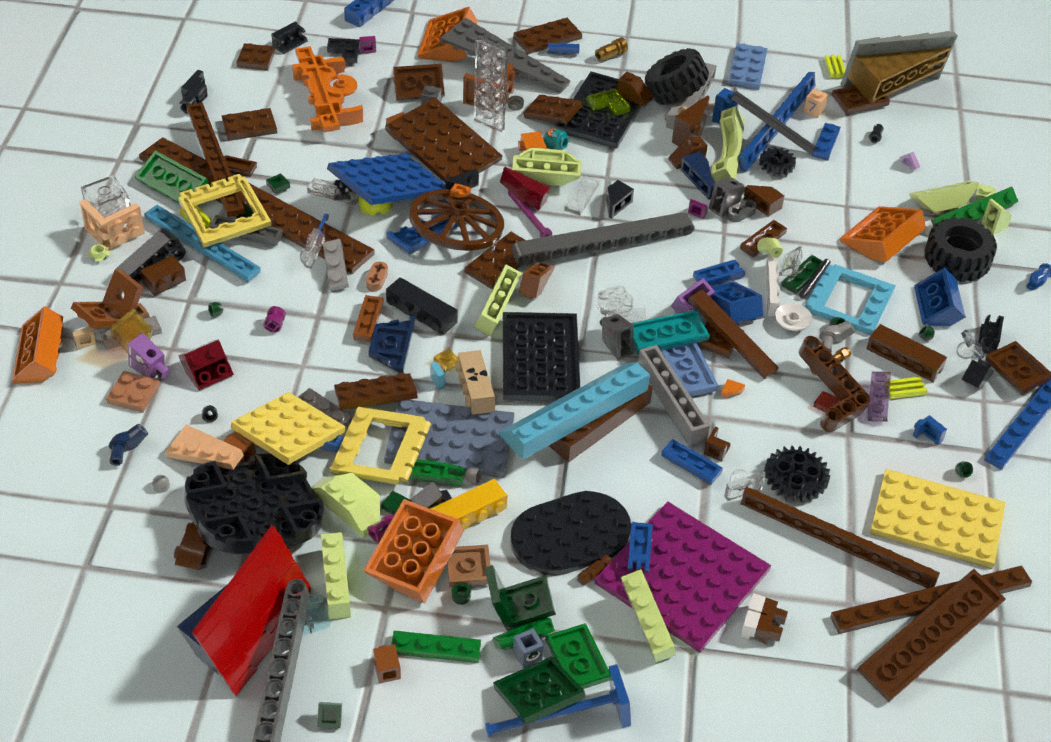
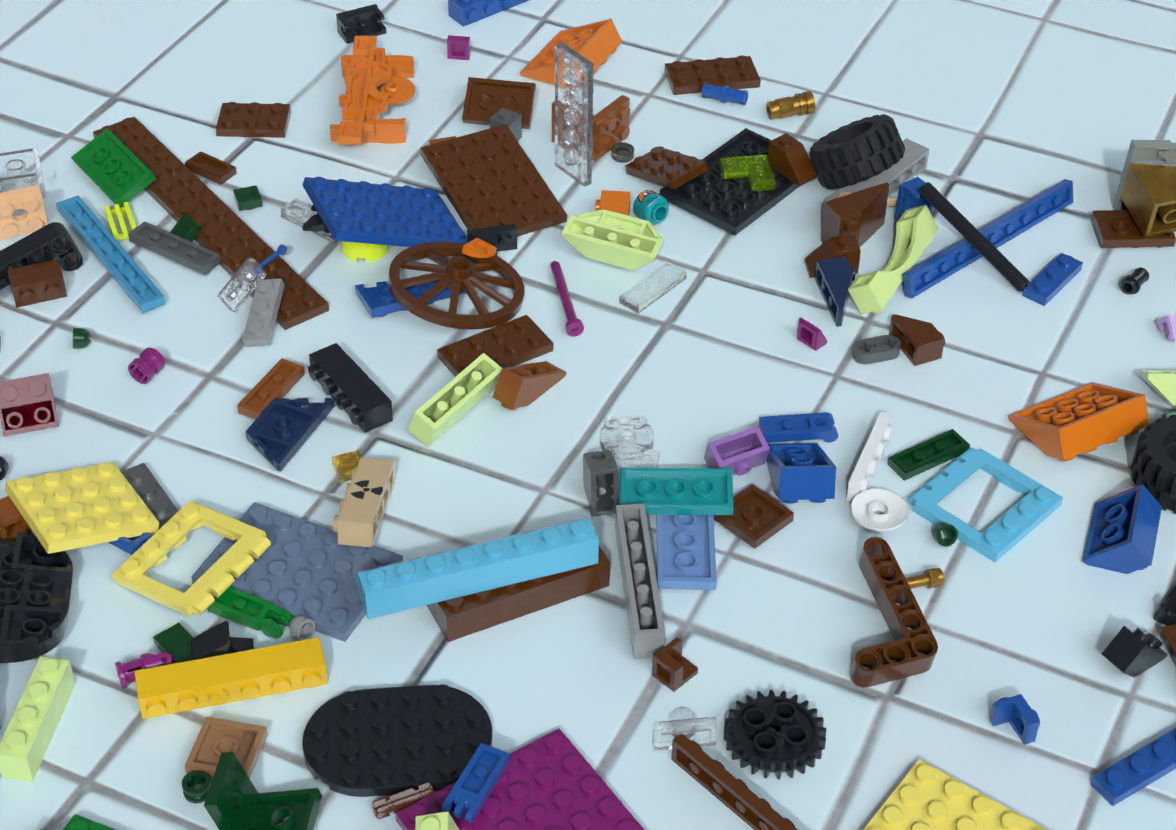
camera: 20 degrees right, 5 degrees down
black plate [179,70,208,114] -> none
light yellow hinge [179,174,271,248] -> none
reddish brown plate [186,103,245,217] -> none
reddish brown plate [236,43,275,71] -> none
yellowish green wedge [311,473,380,538] -> none
black plate [327,38,360,64] -> none
reddish brown plate [334,373,418,410] -> none
orange slope [363,499,464,603] -> none
nougat beam [366,261,388,291] -> none
medium azure tile [430,362,445,390] -> none
dark grey wing [439,18,570,92] -> none
dark red slope [500,167,551,210] -> none
black plate [502,312,580,401] -> none
dark grey beam [511,212,695,266] -> none
black slope [606,180,634,219] -> none
blue plate [661,439,723,485] -> none
reddish brown tile [688,289,779,379] -> none
flat silver torso [708,178,745,217] -> none
orange tile [721,379,745,397] -> none
medium blue plate [728,43,768,90] -> none
reddish brown plate [740,220,787,258] -> none
yellowish green arm [757,238,783,258] -> none
black gear [759,147,796,176] -> none
clear slope [778,246,803,276] -> none
black bar [799,258,831,299] -> none
light nougat brick [803,89,828,118] -> none
clear red tile [813,391,840,412] -> none
light grey arm [819,321,856,353] -> none
neon yellow tile [824,55,845,78] -> none
reddish brown brick [866,324,947,383] -> none
clear purple plate [867,371,891,422] -> none
neon yellow tile [884,377,927,399] -> none
dark green hinge [918,324,935,340] -> none
dark green hinge [955,461,973,478] -> none
clear tile [956,330,985,359] -> none

